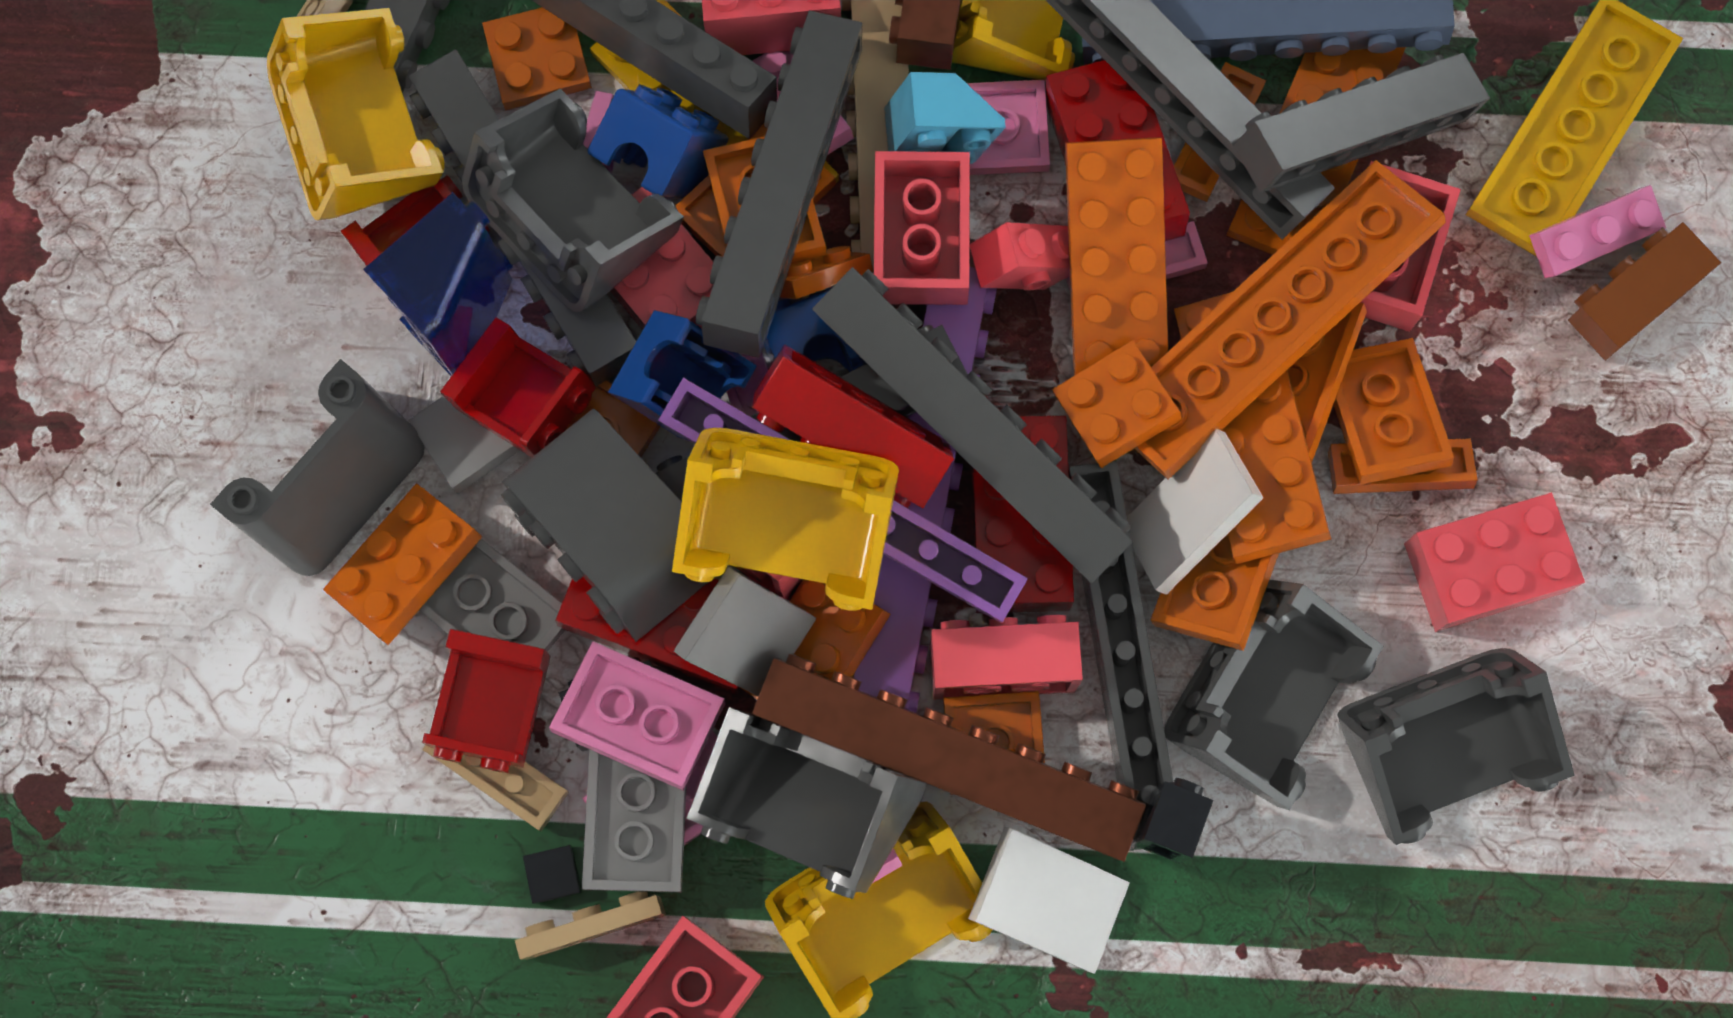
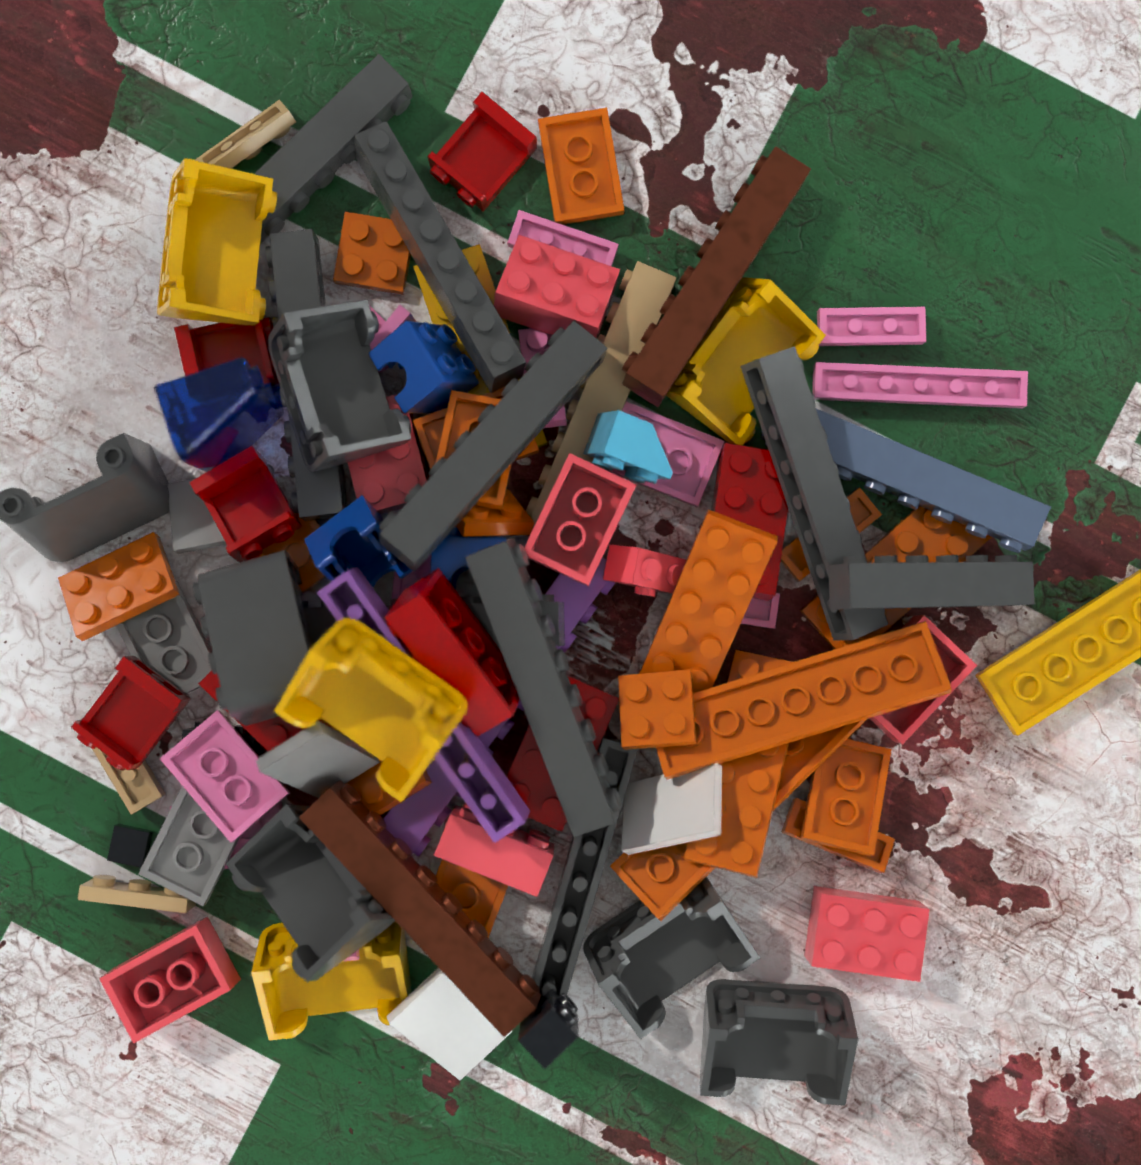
camera: 20 degrees right, 10 degrees up
bright pink plate [1529,185,1666,278] -> none
dark orange brick [1568,222,1722,361] -> none

